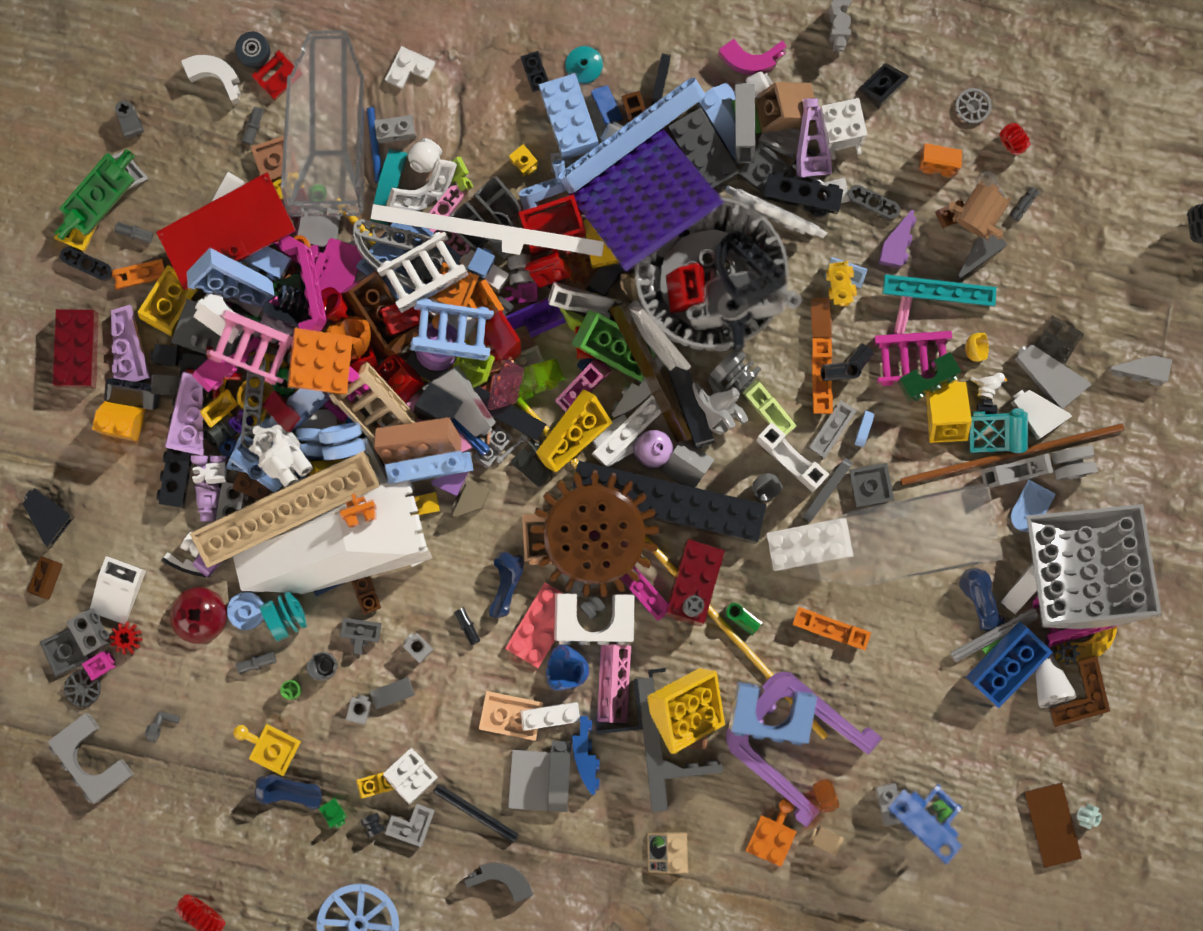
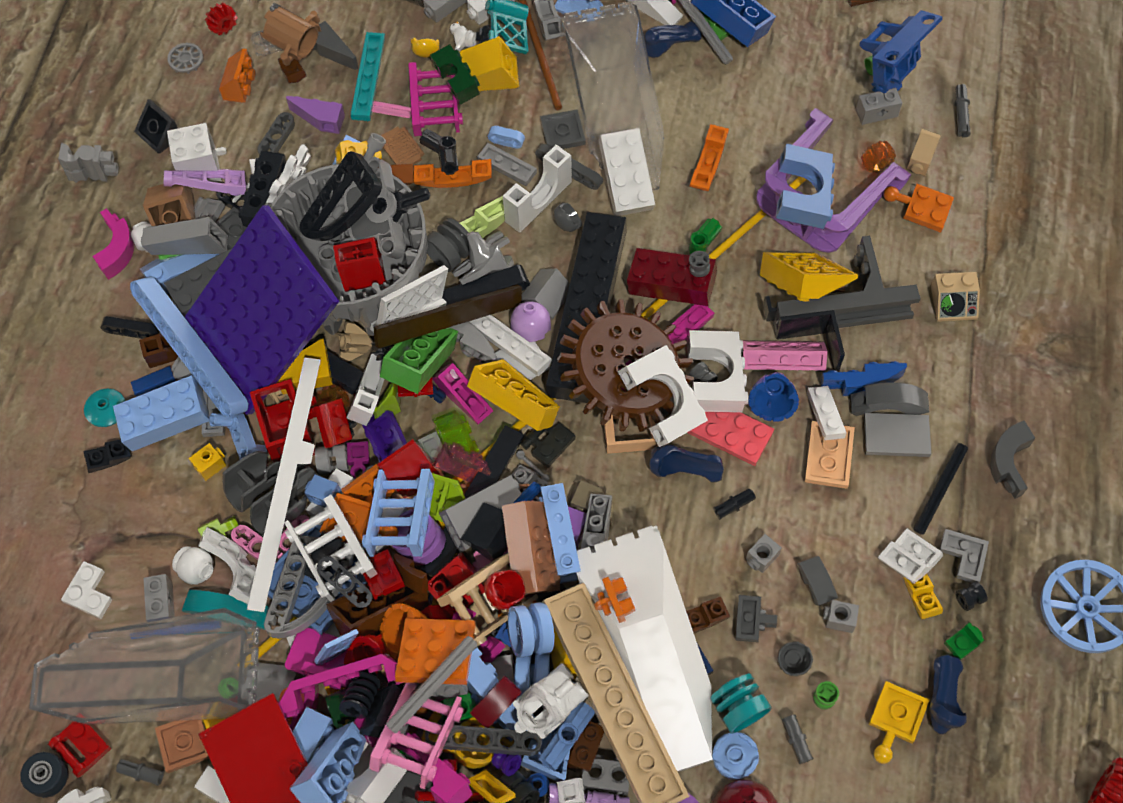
camera: 90 degrees left, 20 degrees down
none -> light blue window [314,629,359,666]
none -> black beam [317,556,372,608]
none -> medium nougat window [381,126,425,165]
none -> light grey axle [386,636,477,733]
none -> red hair [484,570,525,610]
none -> light grey slope [581,493,612,553]
none -> white arch [618,345,708,447]
none -> dark grey axle [954,84,971,138]

